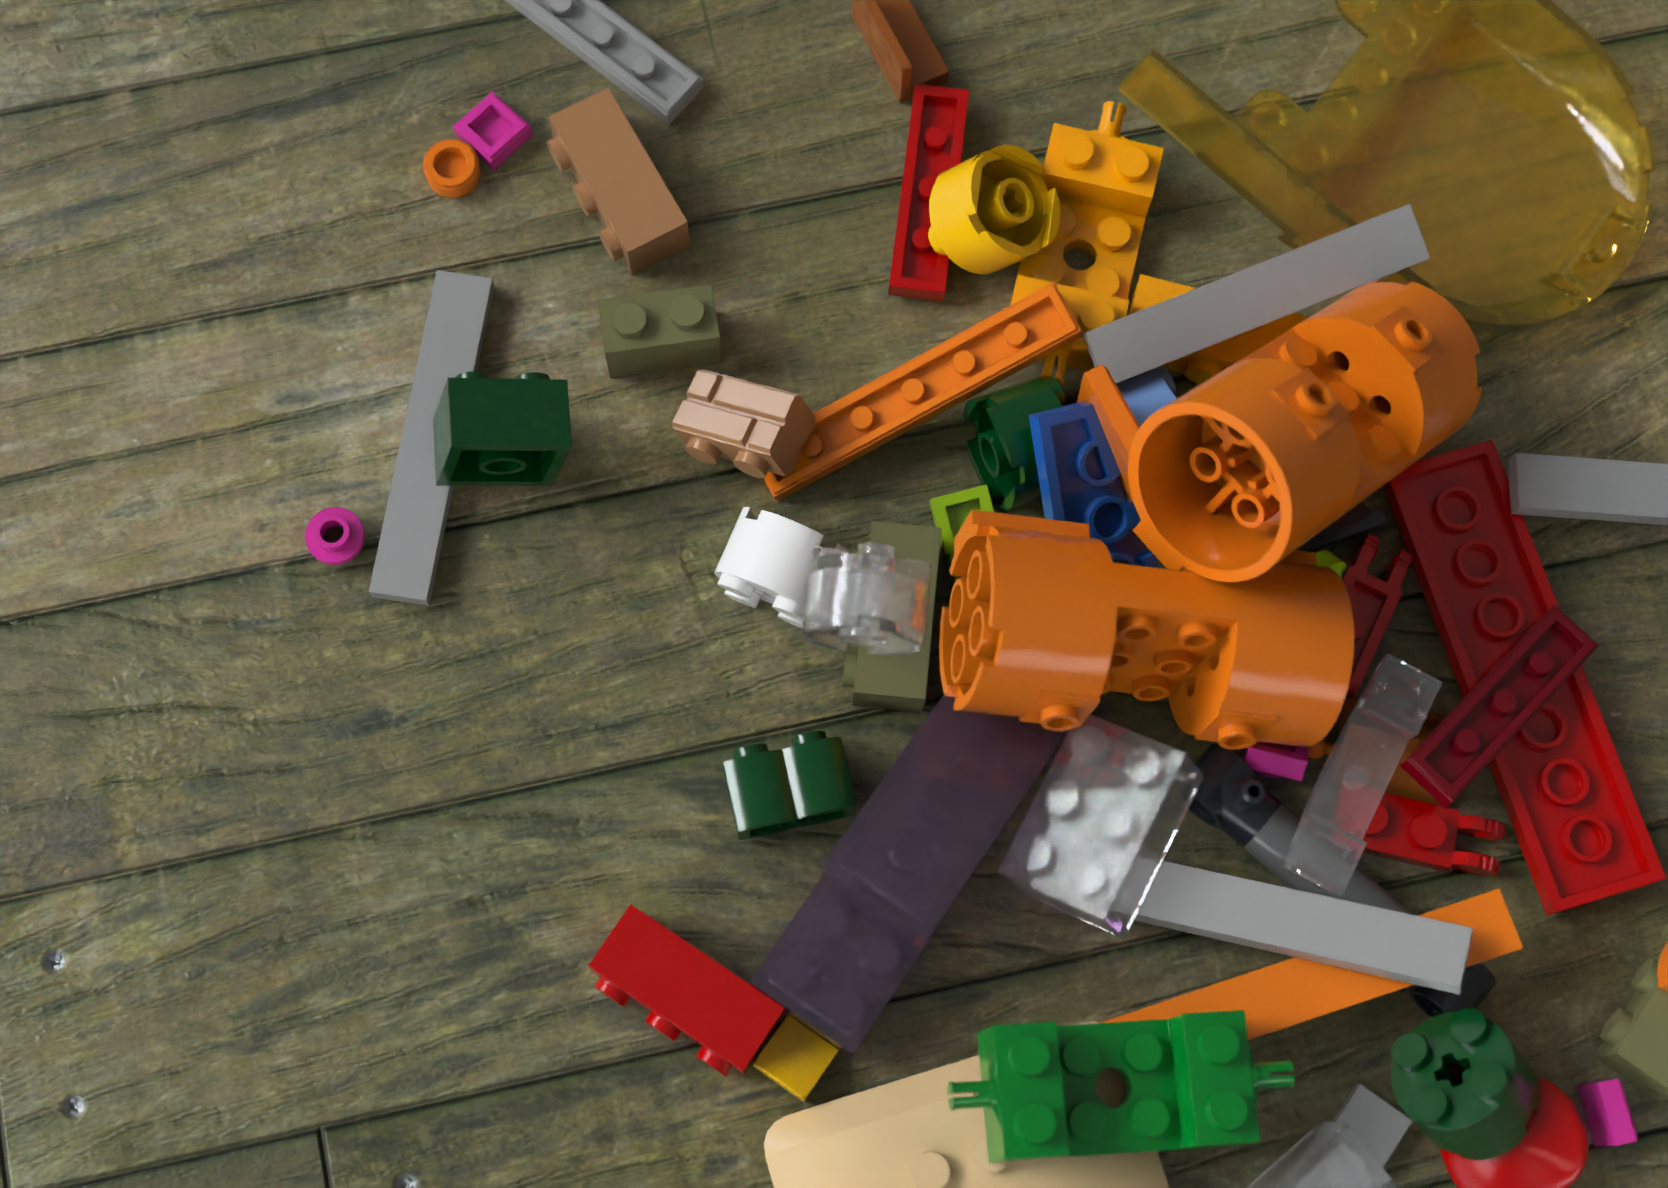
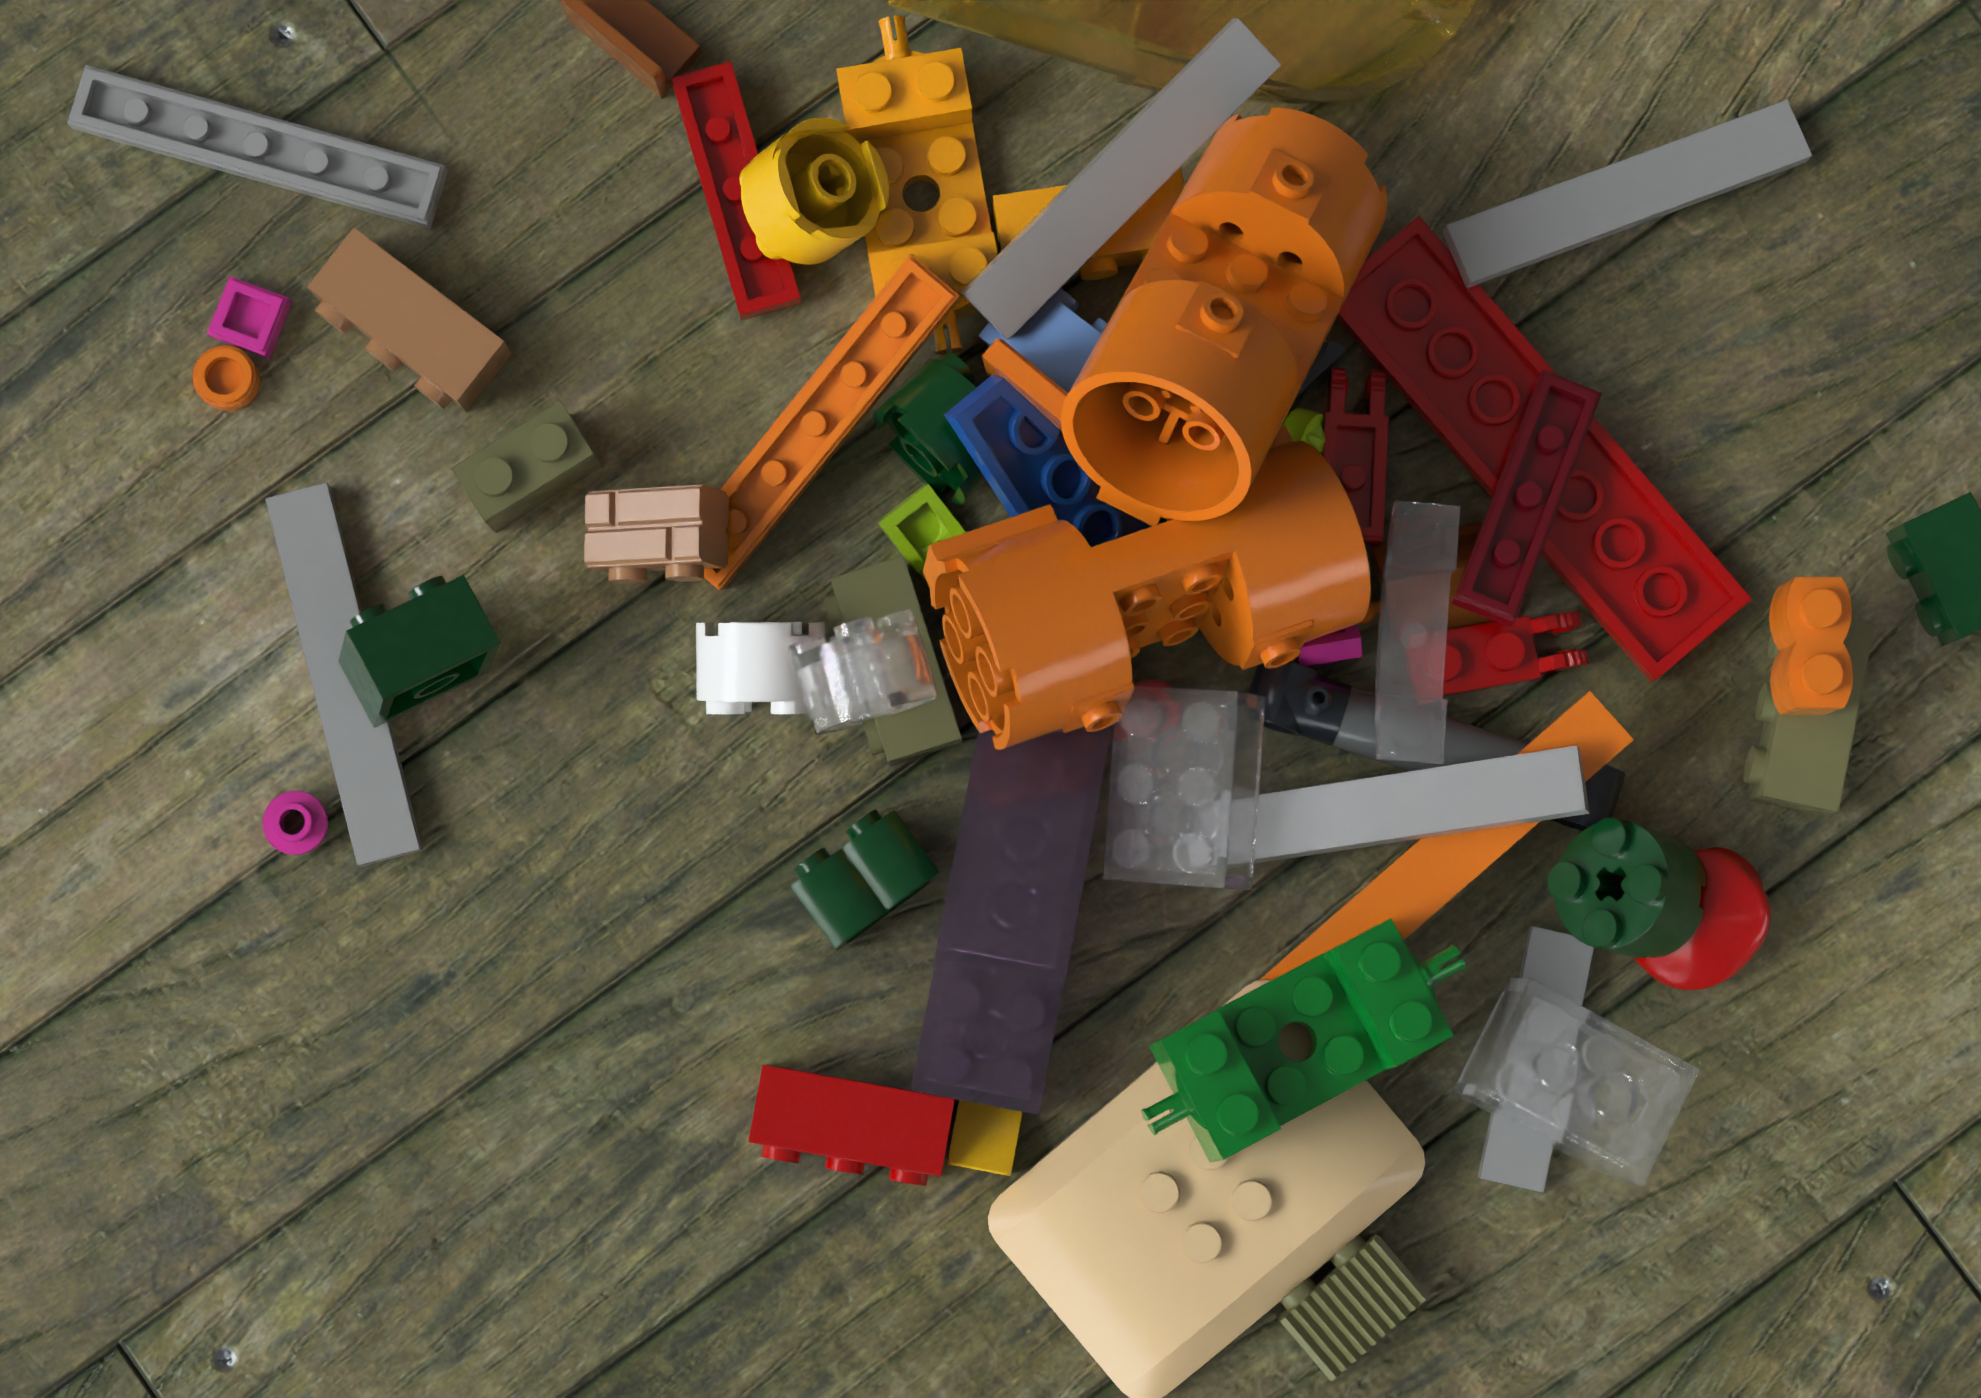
camera: 20 degrees left, 10 degrees up
dark pink tile [1577,1078,1638,1147] -> none

